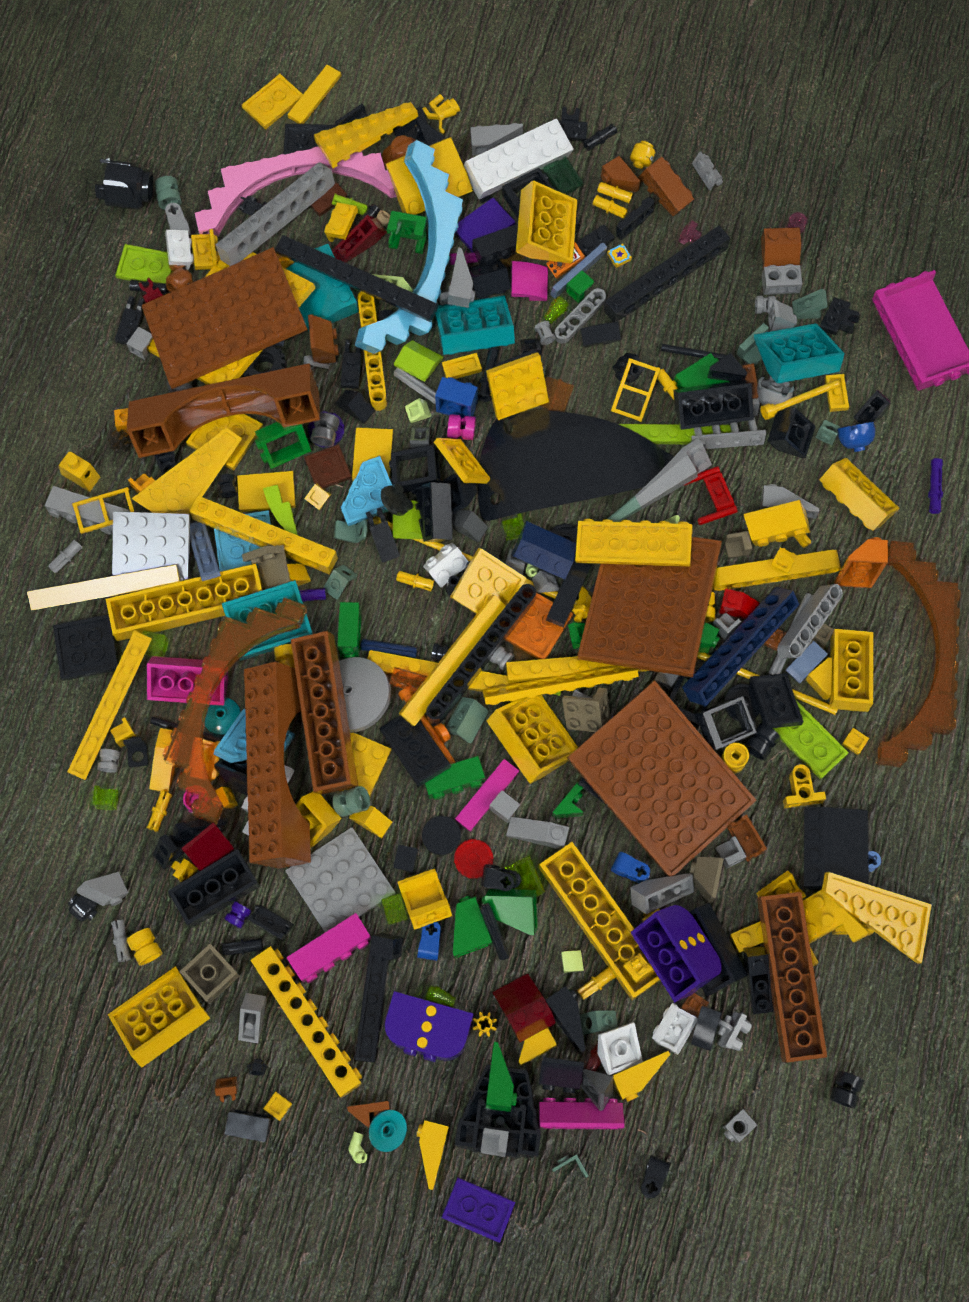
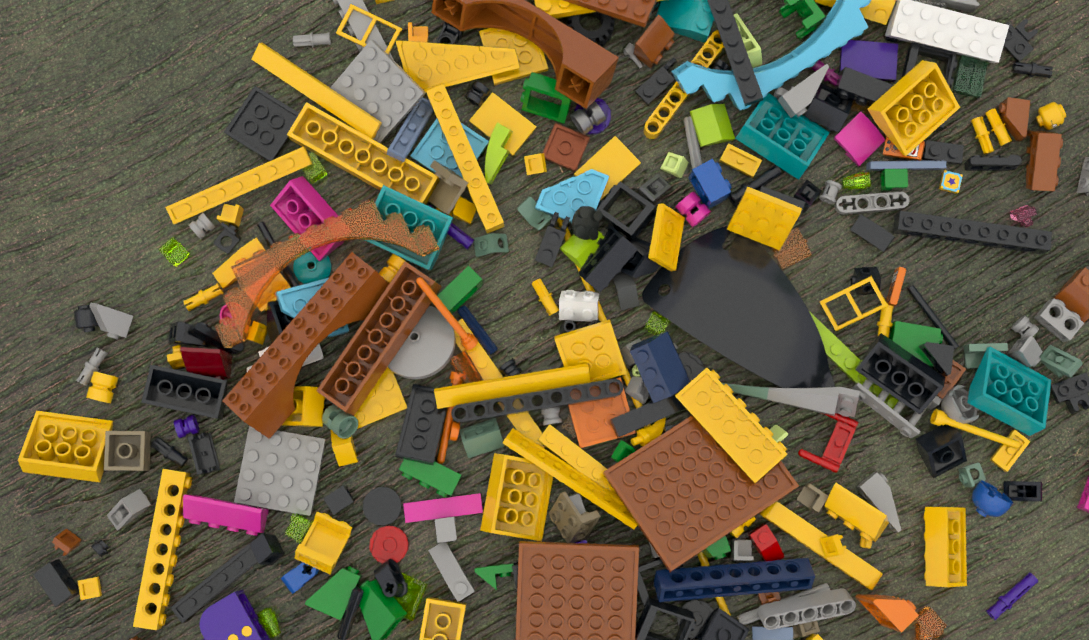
camera: 40 degrees right, 10 degrees up
black slope [335,390,375,424] -> none
none -> orange piece [416,277,478,351]
none -> orange tile [886,267,906,306]

